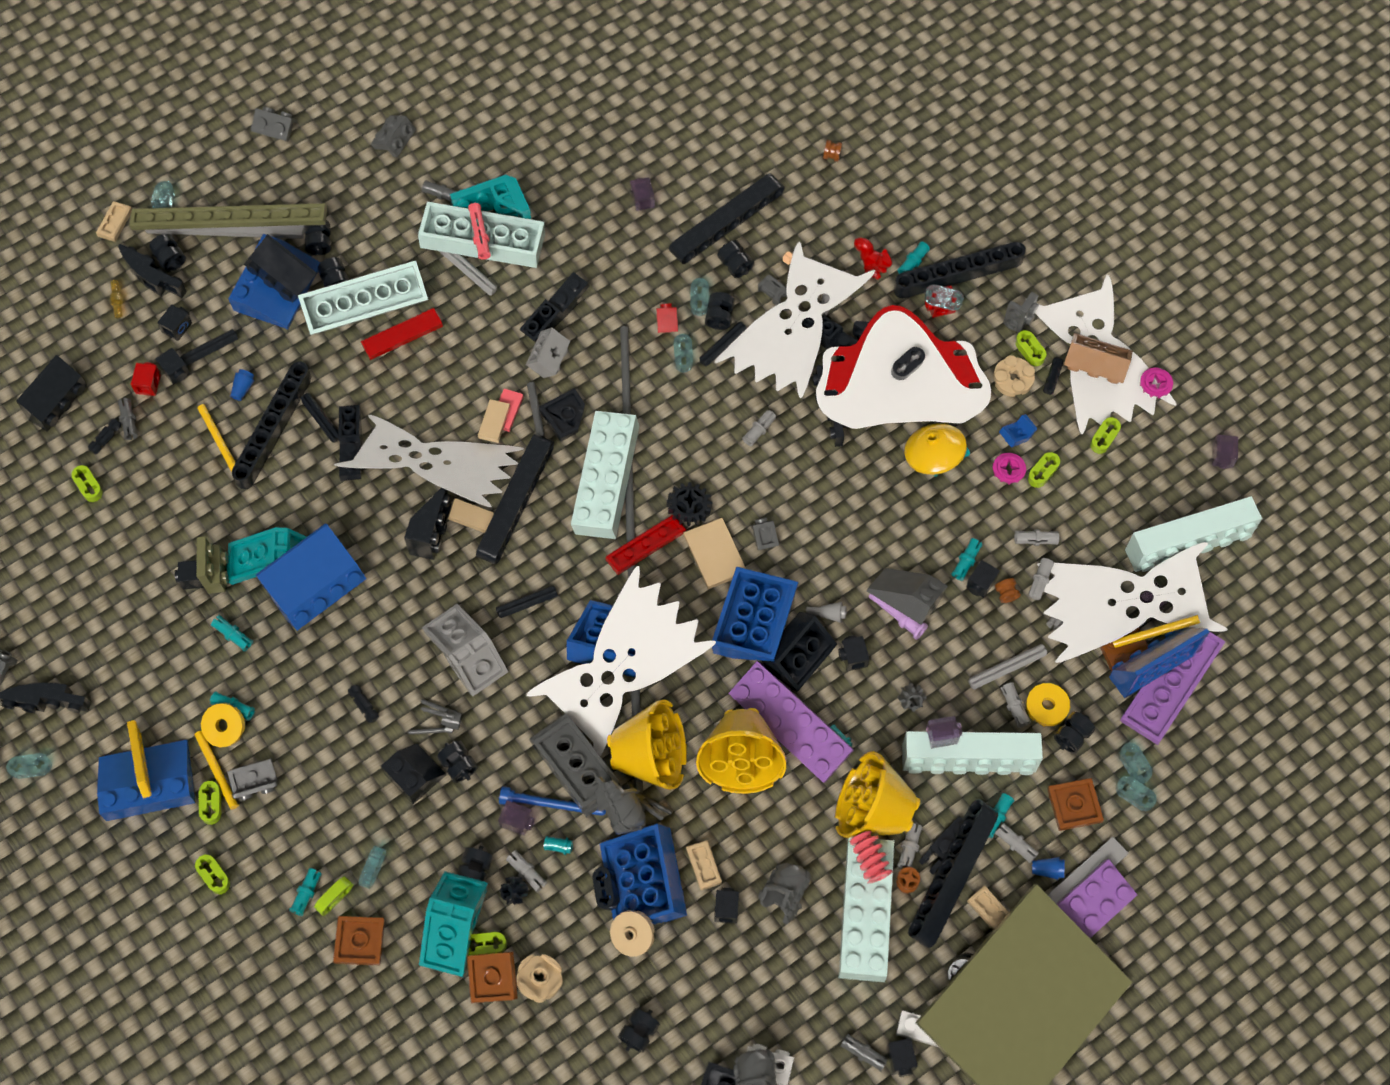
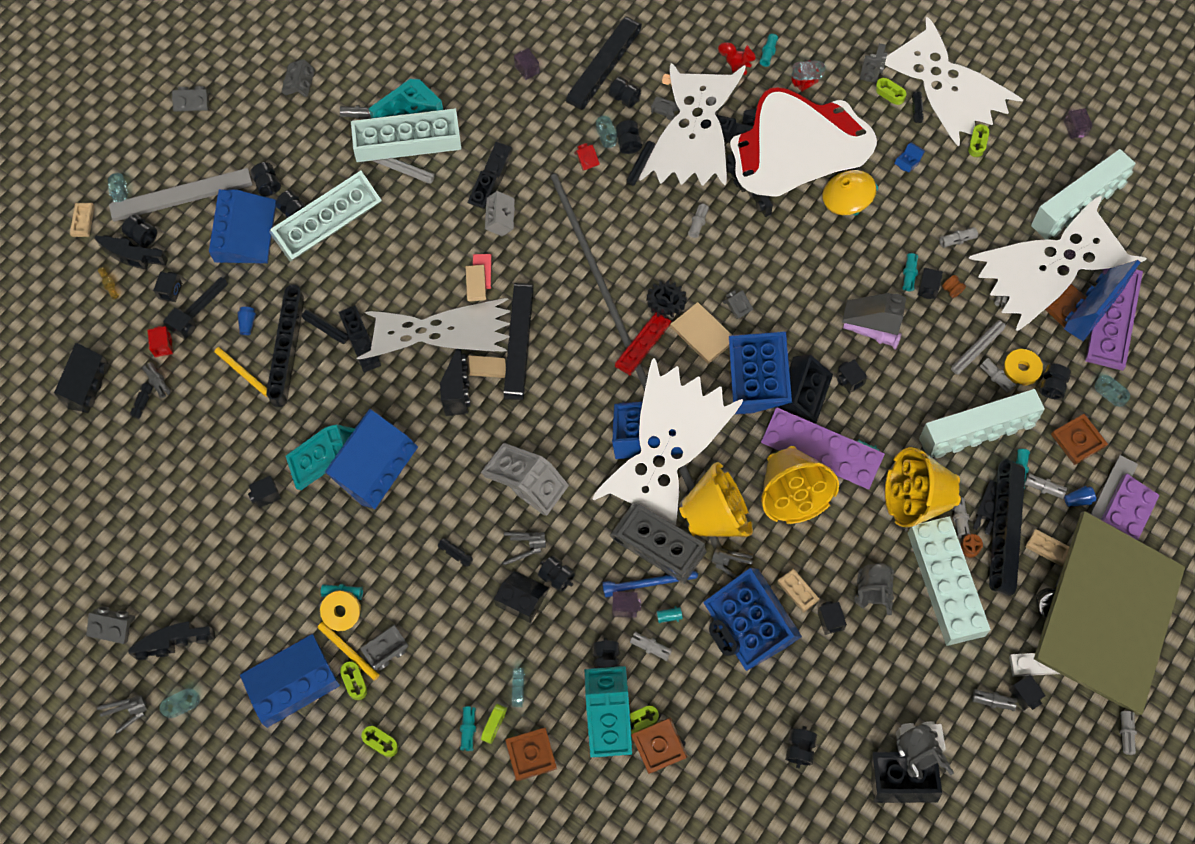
camera: 15 degrees left, 0 degrees up
lime beam [71,465,103,502] -> none
yellow tile [127,720,152,798] -> none
olive plate [129,203,327,230] -> none
olive plate [197,536,229,594] -> none
teal pin [211,615,253,651] -> none
black slope [243,234,317,303] -> none
red tile [361,308,443,360] -> none
coral pin [468,203,491,260] -> none
black axle [496,585,558,618] -> none
black gear [500,876,528,905] -> none
tan plate [516,954,563,1003] -> none
dark grey bar [527,382,545,437] -> none
black plate [539,388,585,442] -> none
light aqua brick [571,411,639,539] -> none
dark grey helmet [595,777,646,835] -> none
tan plate [610,910,655,957] -> none
clear light blue beam [674,334,693,373] -> none
light grey cone [806,602,847,623] -> none
coral piece [850,831,893,884] -> none
black beam [891,347,925,381] -> none
black beam [894,242,1026,298] -> none
dark grey gear [897,683,927,712] -> none
clear purple brick [926,716,962,749] -> none
dark pink gear [992,453,1026,485] -> none
tan plate [993,355,1035,397] -> none
lime beam [1028,452,1060,488] -> none
light grey axle [1028,558,1054,600] -> none
medium nougat slope [1064,333,1133,384] -> none
yellow bar [1113,615,1200,648] -> none
clear light blue beam [1116,776,1157,811] -> none
dark pink gear [1140,368,1173,398] -> none

